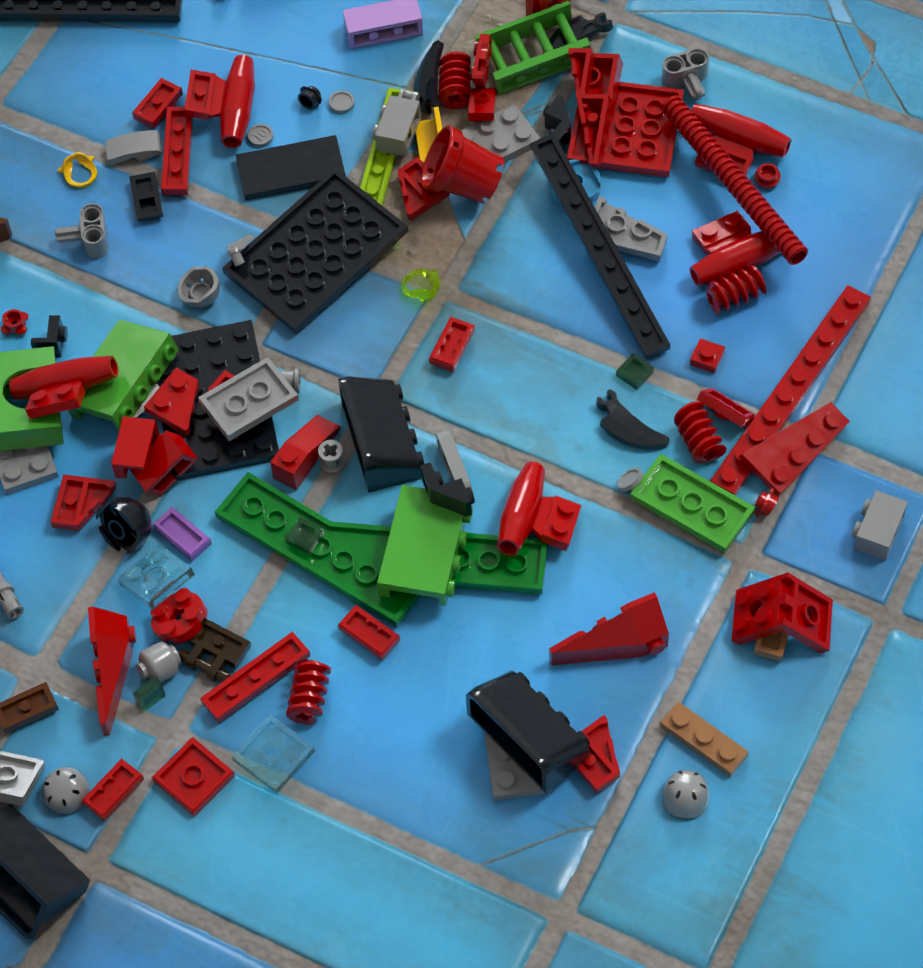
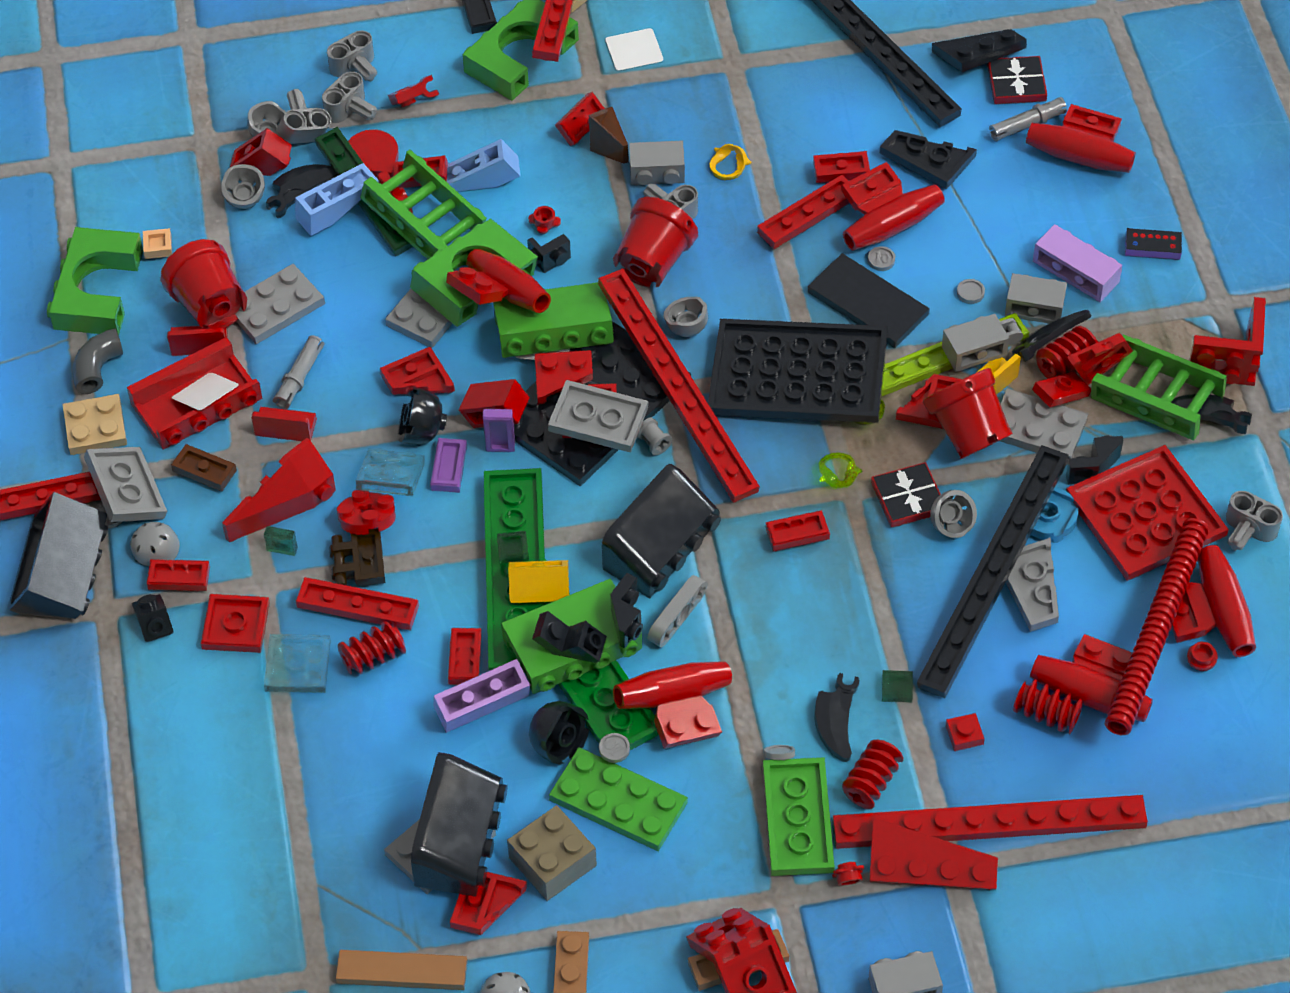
camera: 50 degrees right, 5 degrees down
light grey slope [105,130,162,166] -> none
red panel [111,416,159,479] -> none
black slope [129,172,164,221] -> none
light grey head [136,642,181,684] -> none
light grey piece [227,235,254,267] -> none
red slope [270,415,341,491] -> none
black plate [298,86,322,110] -> none
light grey bush [318,440,344,475] -> none
red wedge [549,592,669,666] -> none
red wedge [568,48,623,169] -> none
red plate [696,388,755,427] -> none
none -> black bracket [132,594,174,642]
none -> red panel [251,407,317,441]
none -> medium nougat tile [336,950,468,990]
none -> lavender brick [434,659,530,733]
none -> medium lavender tile [483,409,515,452]
none -> dark tan brick [507,805,597,901]
none -> yellow panel [508,560,569,603]
none -> black cylinder [529,701,589,765]
none -> black slope [532,611,607,663]
none -> bright green plate [549,747,688,852]
none -> red plate [598,268,760,503]
none -> light grey piece [599,733,630,763]
none -> red piece [613,196,699,287]
none -> light grey brick [629,141,685,185]
none -> black tile [871,462,941,528]
none -> black wing [879,130,977,189]
none -> light grey helmet [930,490,977,538]
none -> light grey brick [1005,273,1067,324]

